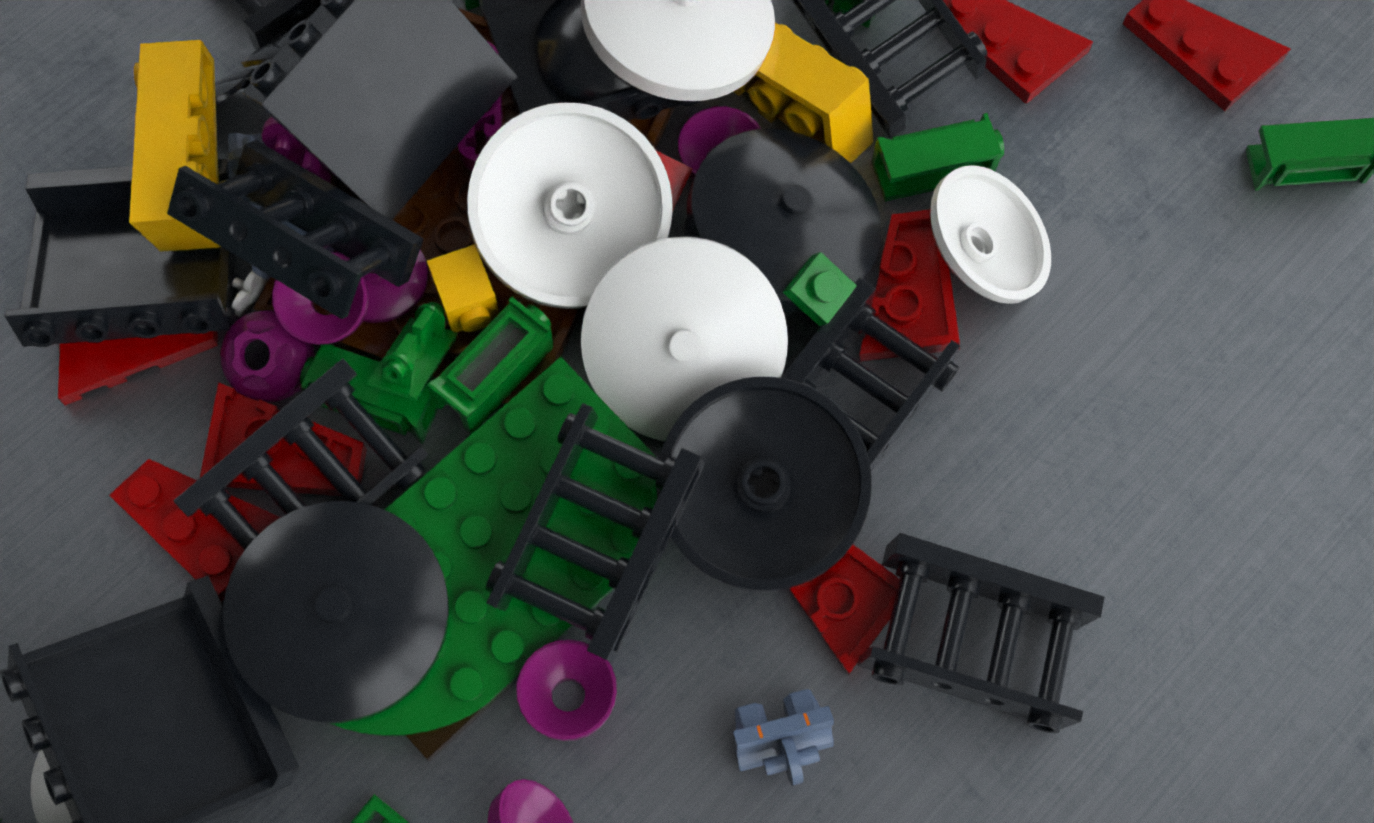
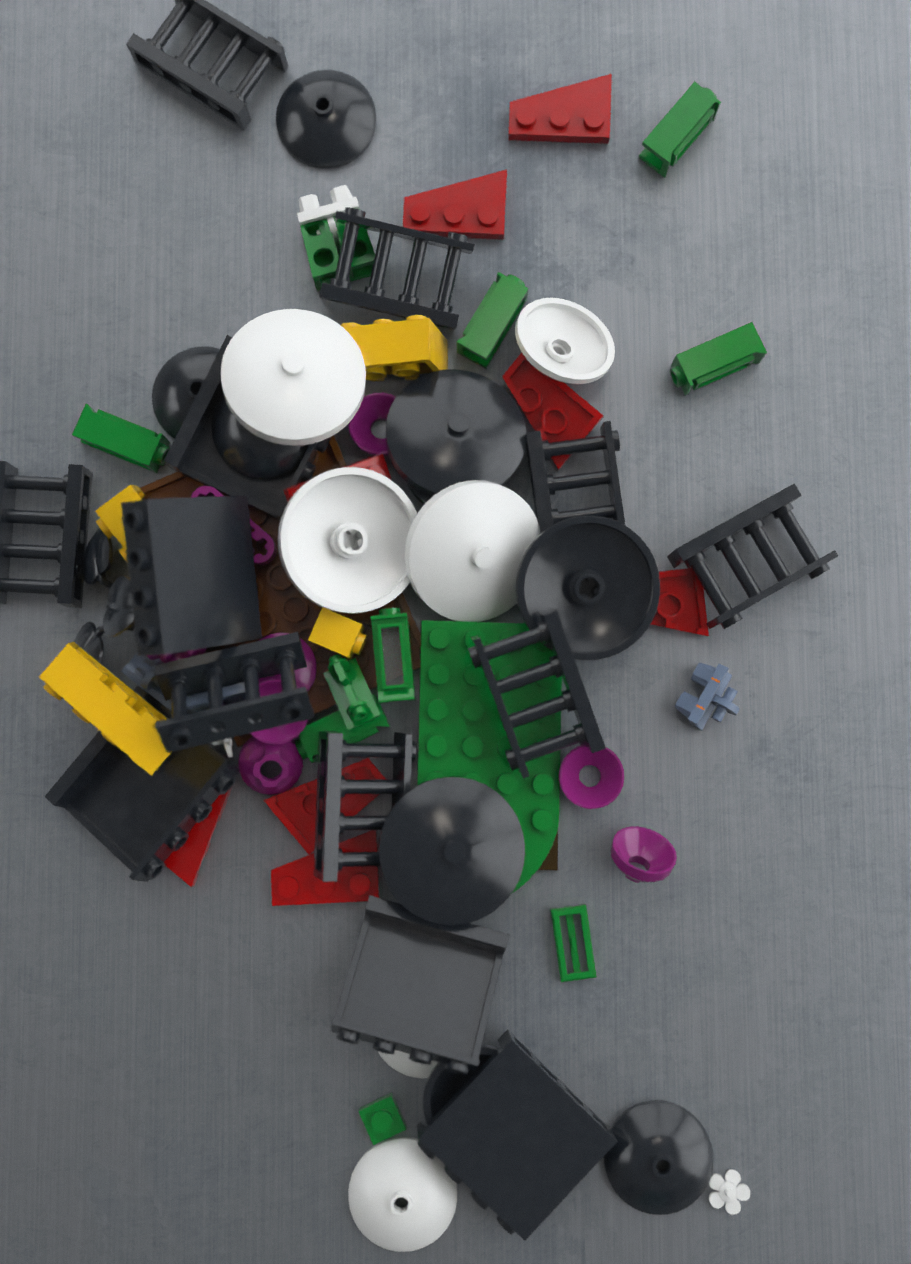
camera: 35 degrees left, 15 degrees up
green plate [783,252,857,326] -> none
none -> green window [670,322,767,396]

